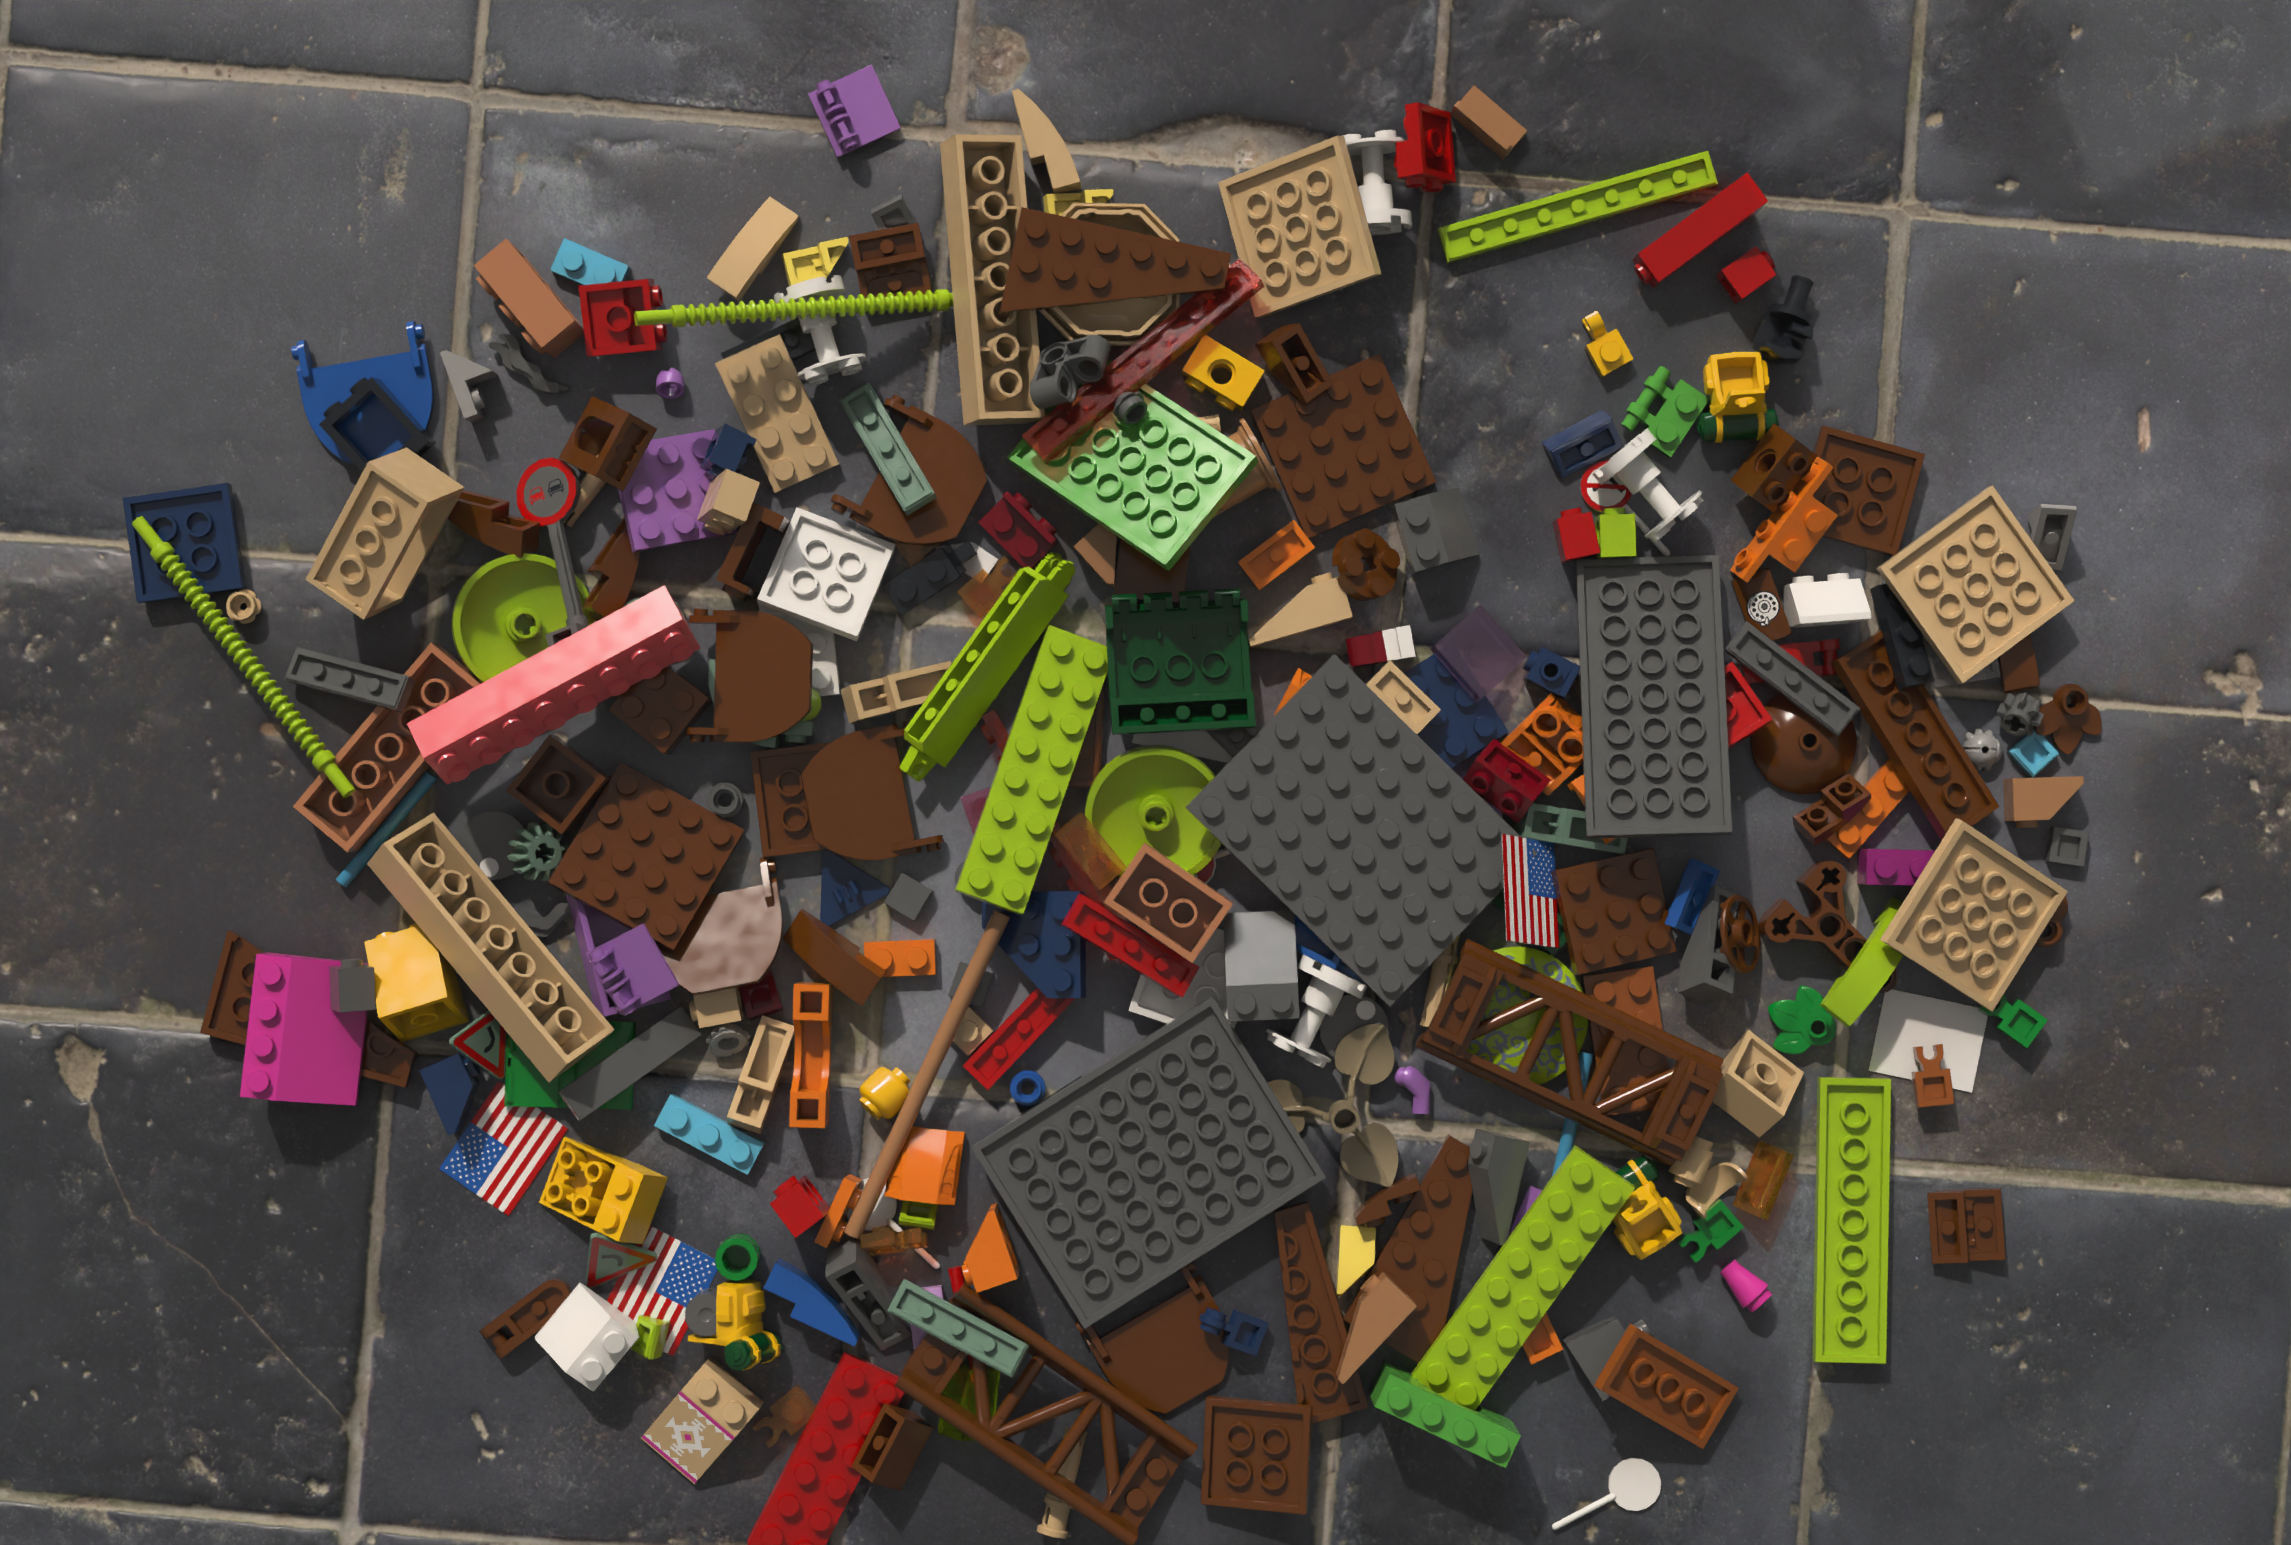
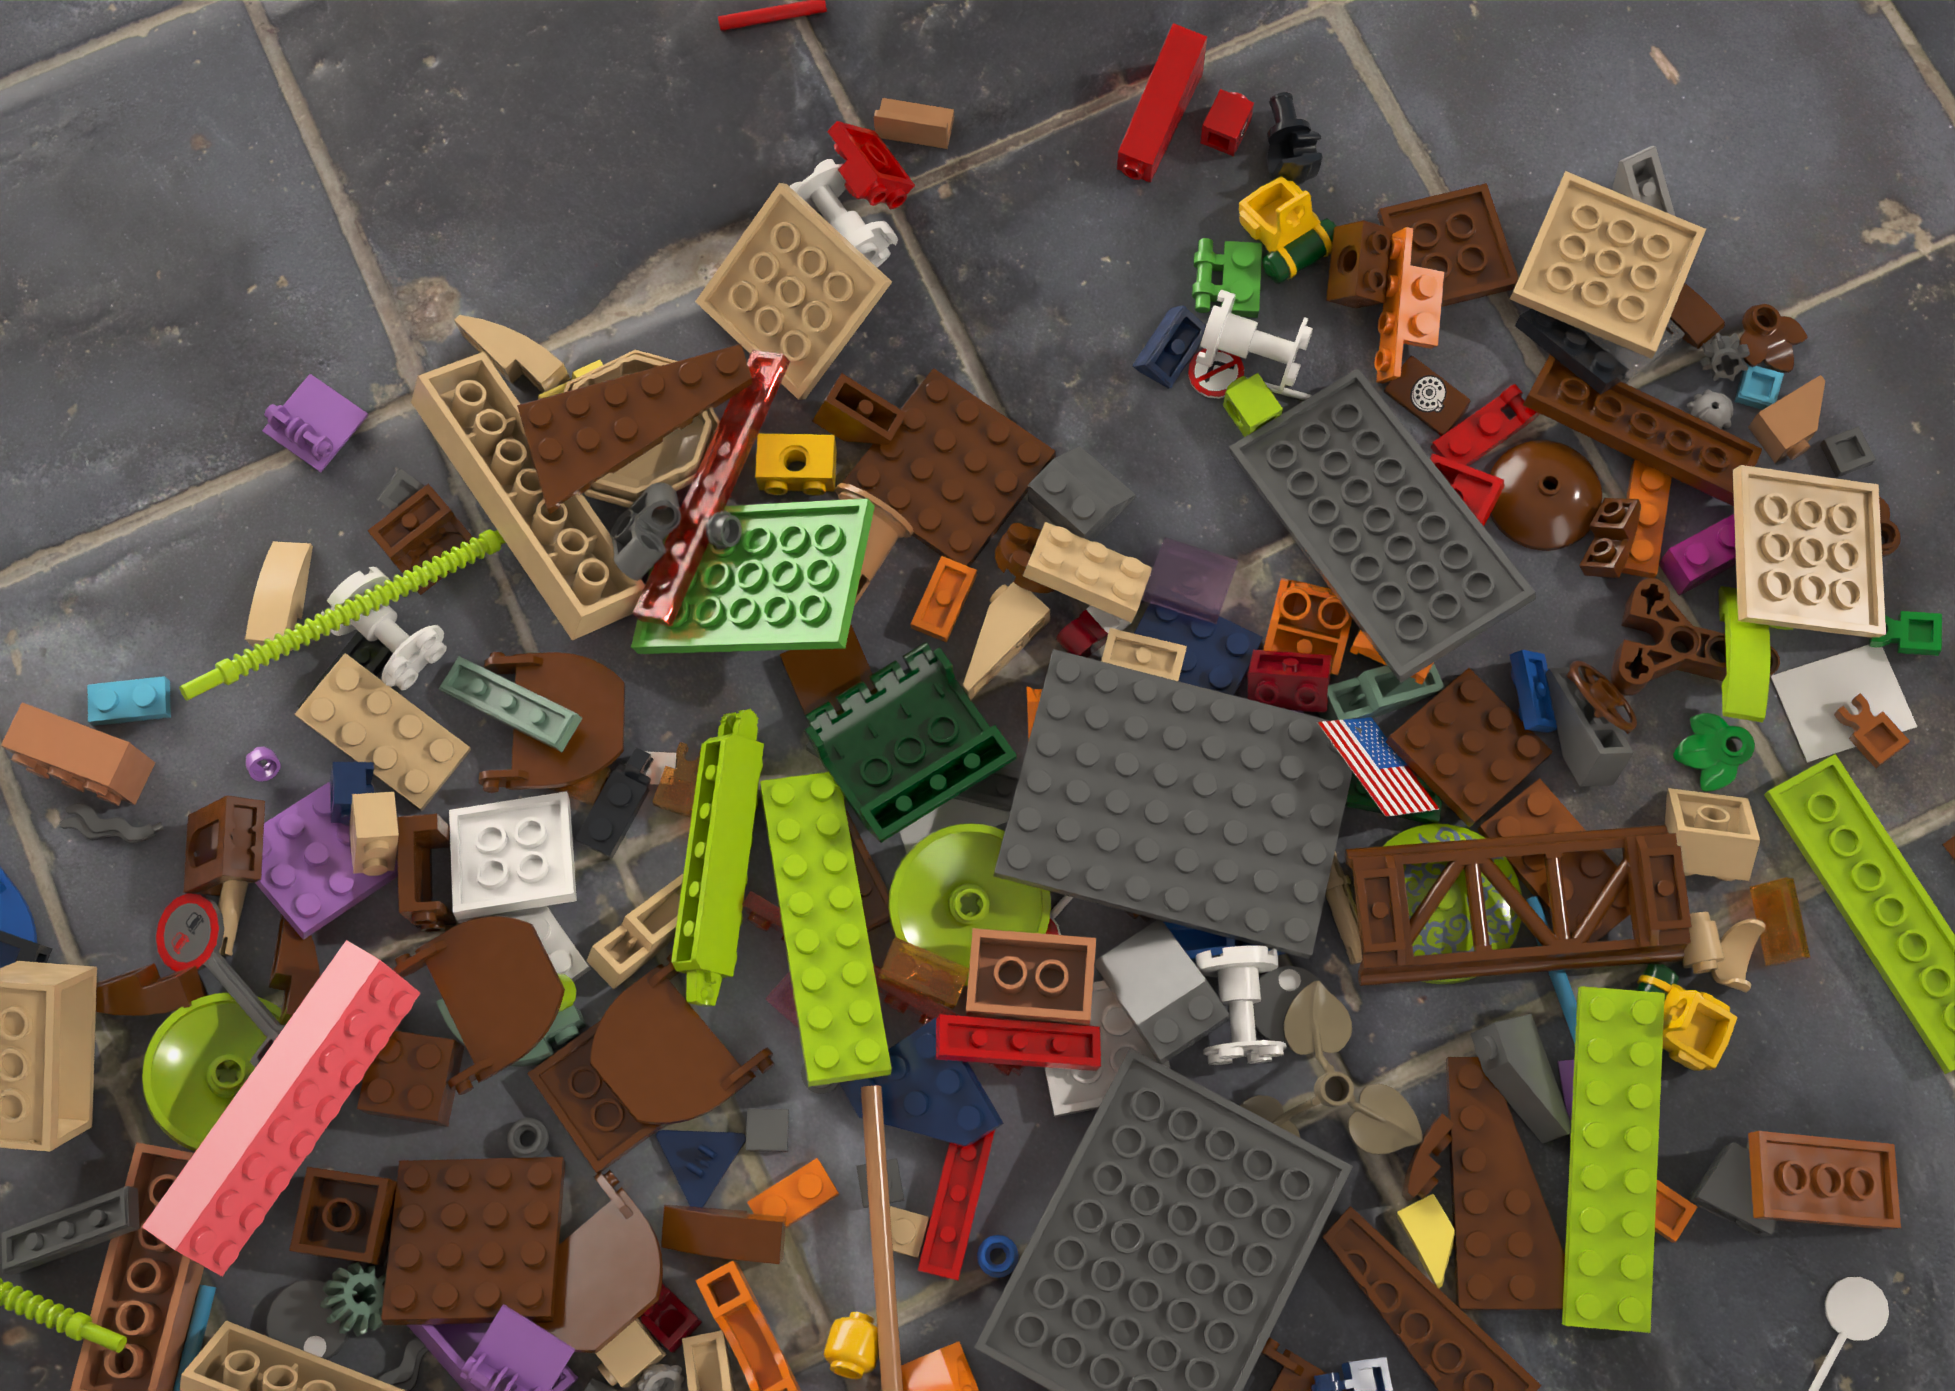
camera: 25 degrees left, 15 degrees down
light grey slope [440,350,498,423] -> none
red plate [578,279,667,357] -> none
light yellow slope [781,237,849,286] -> none
dark red bracket [978,491,1058,569] -> none
medium nougat slope [1073,524,1117,587] -> none
medium nougat slope [1336,1272,1417,1384] -> none
bright green arch [1369,1360,1521,1468] -> none
medium lavender arm [1394,1066,1431,1114] -> none
lime tile [1437,151,1718,264] -> none
dark blue brick [1522,647,1580,699] -> none
red brick [1552,507,1600,563] -> none
yellow plate [1581,311,1634,377] -> none
green plate [1676,1199,1744,1263] -> none
dark pink cone [1719,1259,1772,1313] -> none
dark grey tile [1724,621,1860,737] -> none
white slope [1782,573,1871,628] -> none
none -> tan plate [1023,522,1152,623]

